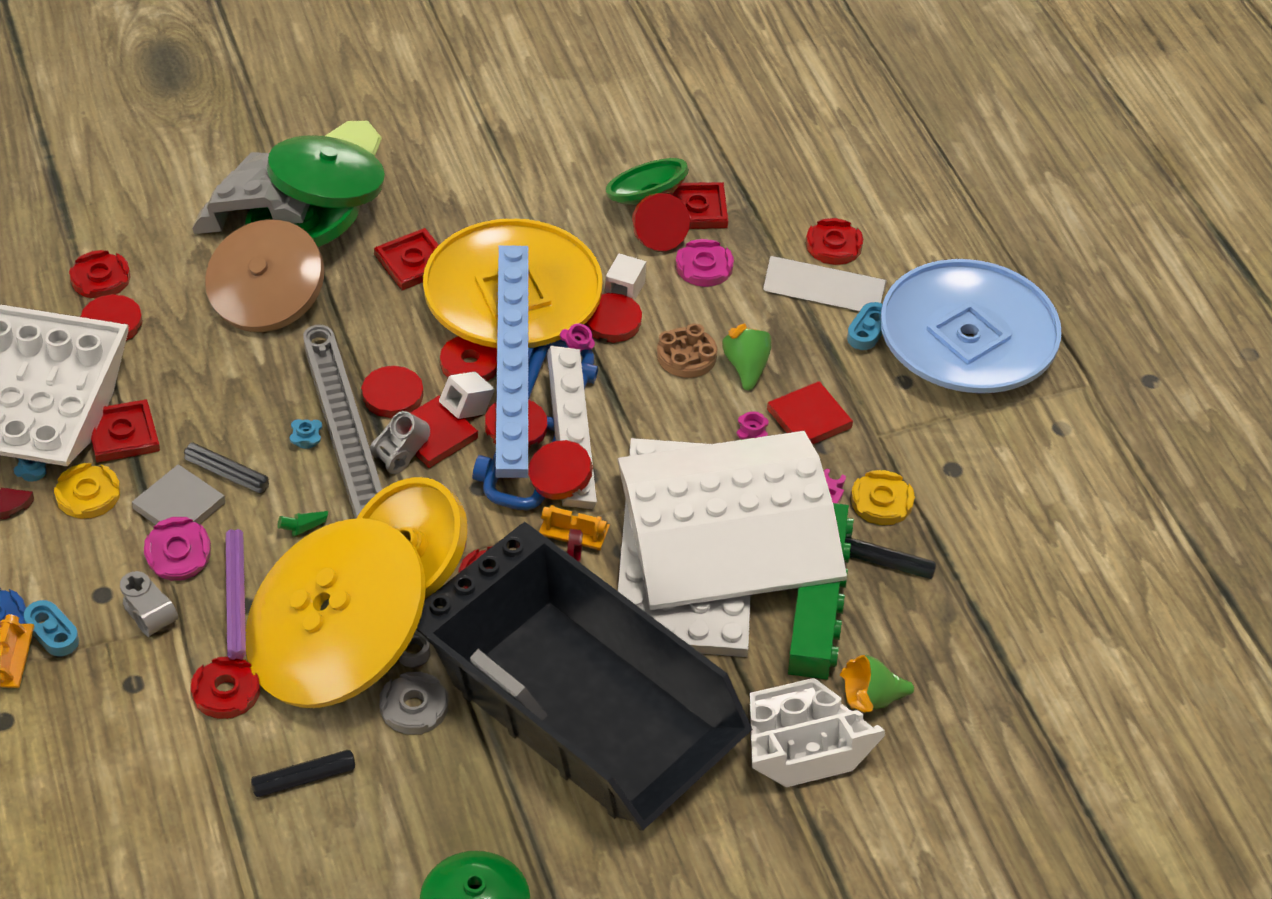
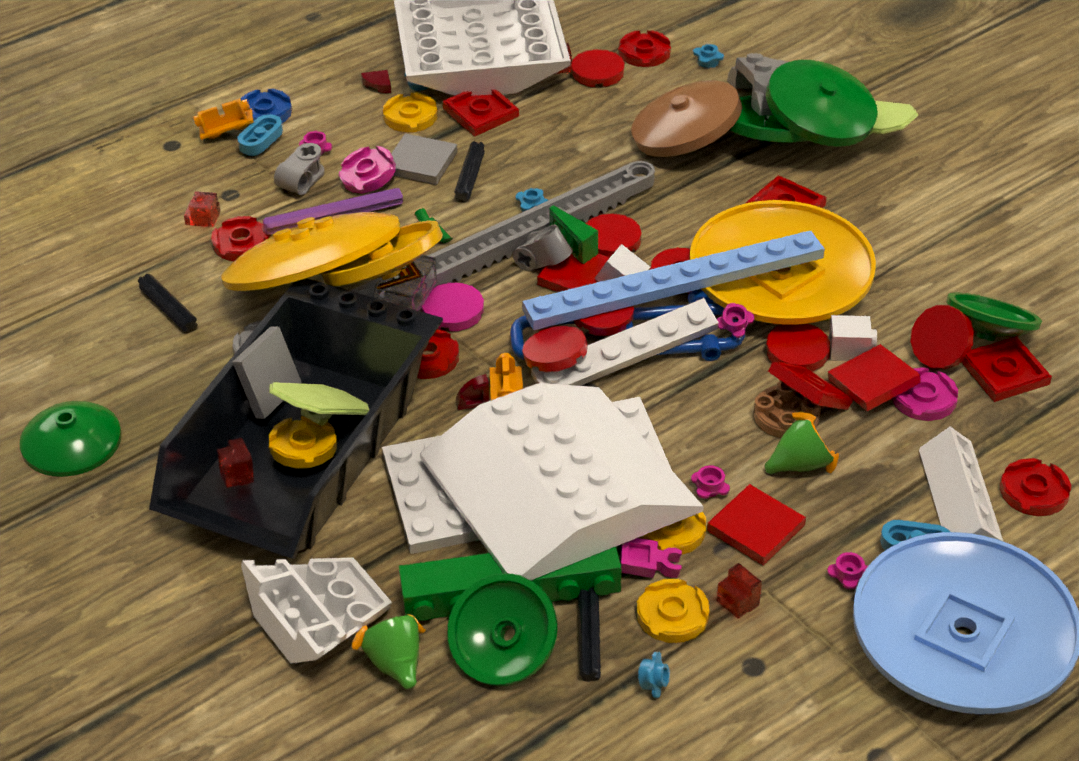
camera: 75 degrees right, 5 degrees down
none -> clear red piece [184,191,221,227]
none -> clear red piece [217,438,254,488]
none -> yellowish green shield [269,382,369,426]
none -> yellow tile [269,416,337,468]
none -> dark pink plate [299,131,332,155]
none -> green dish [447,573,557,686]
none -> green slope [549,205,598,264]
none -> dark azure plate [639,652,670,698]
none -> dark azure plate [693,44,724,68]
none -> clear red piece [717,563,762,619]
none -> red tile [767,361,853,410]
none -> dark pink plate [827,552,868,589]
none -> red tile [828,344,921,411]

